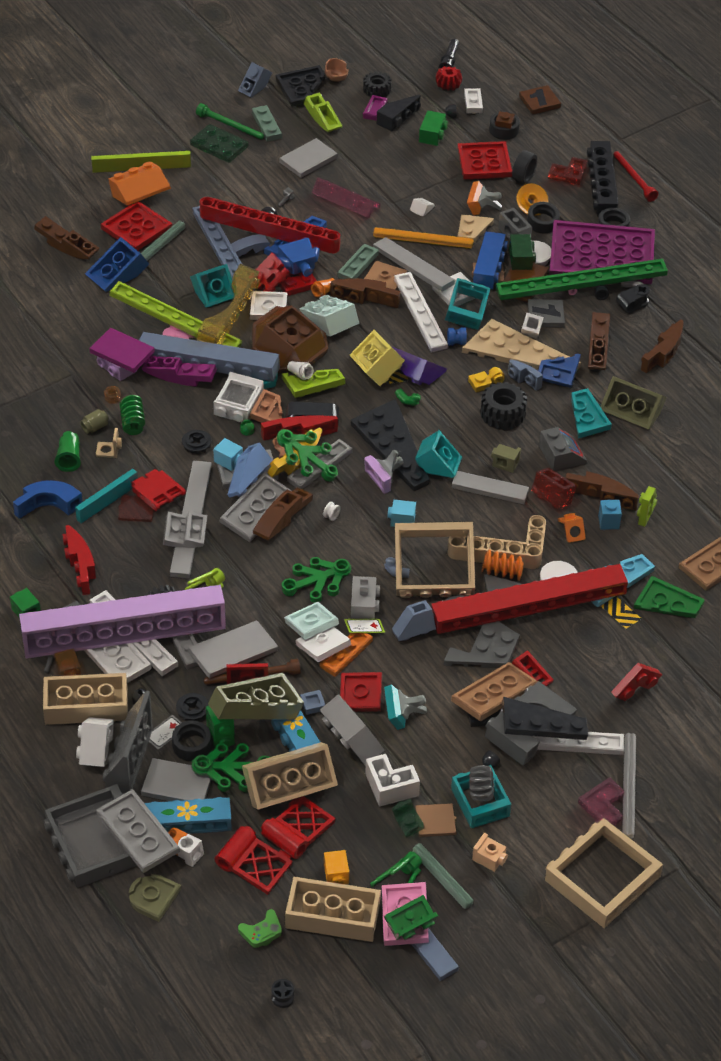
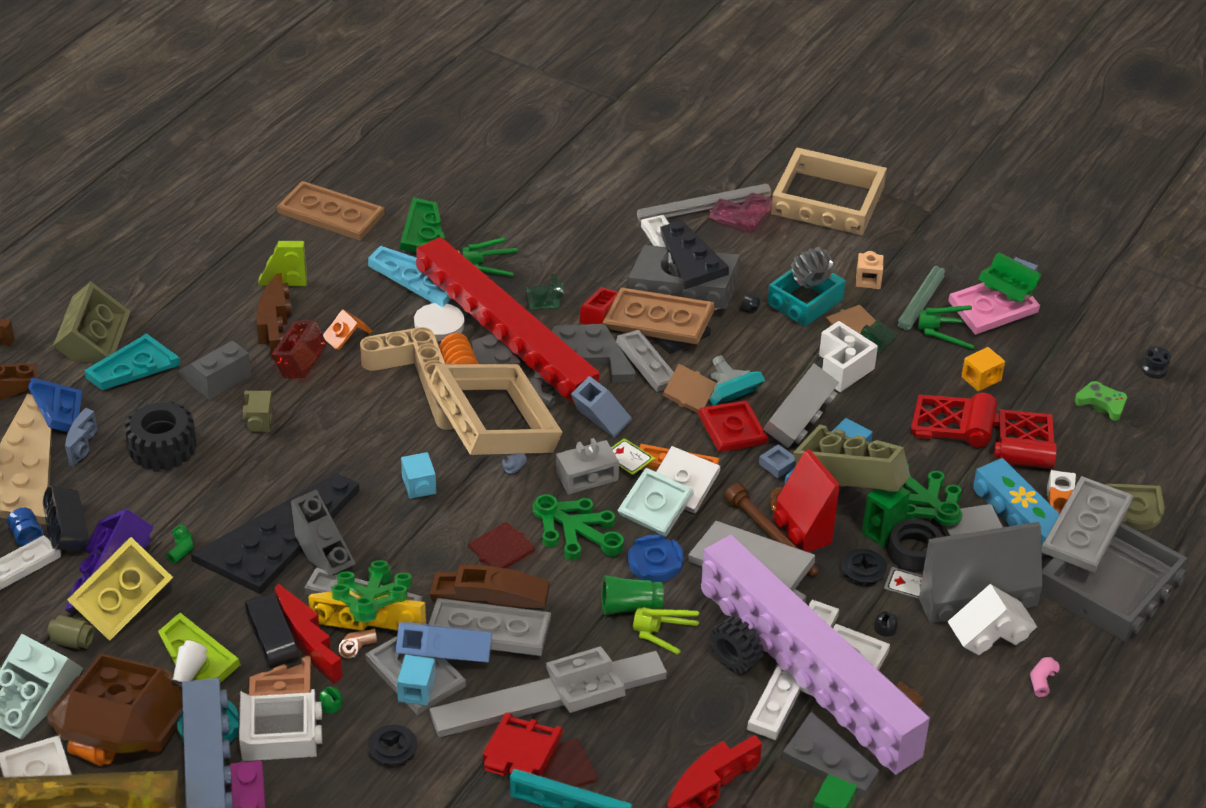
camera: 115 degrees left, 5 degrees down
tan brick [43,673,128,725] -> none
tan brick [242,742,338,809] -> none
tan brick [285,877,381,942] -> none
white bush [323,502,341,521] -> none
lavender piece [364,450,404,494] -> none
teal slope [415,430,462,478] -> none
light grey tile [452,471,529,504] -> none
yellow plate [468,367,505,393] -> none
dark azure brick [598,500,622,530] -> none
red plate [611,663,662,701] -> none
none -> black beam [43,485,88,553]
none -> olive brick [47,615,94,650]
none -> dark grey slope [291,489,356,576]
none -> green plant [463,237,518,277]
none -> clear red piece [468,521,535,568]
none -> clear green bracket [526,274,563,311]
none -> green plant [602,575,664,615]
none -> light grey tile [616,330,674,392]
none -> blue tile [628,535,684,582]
none -> medium nougat piece [663,364,716,413]
none -> bright pink arm [1030,657,1060,697]

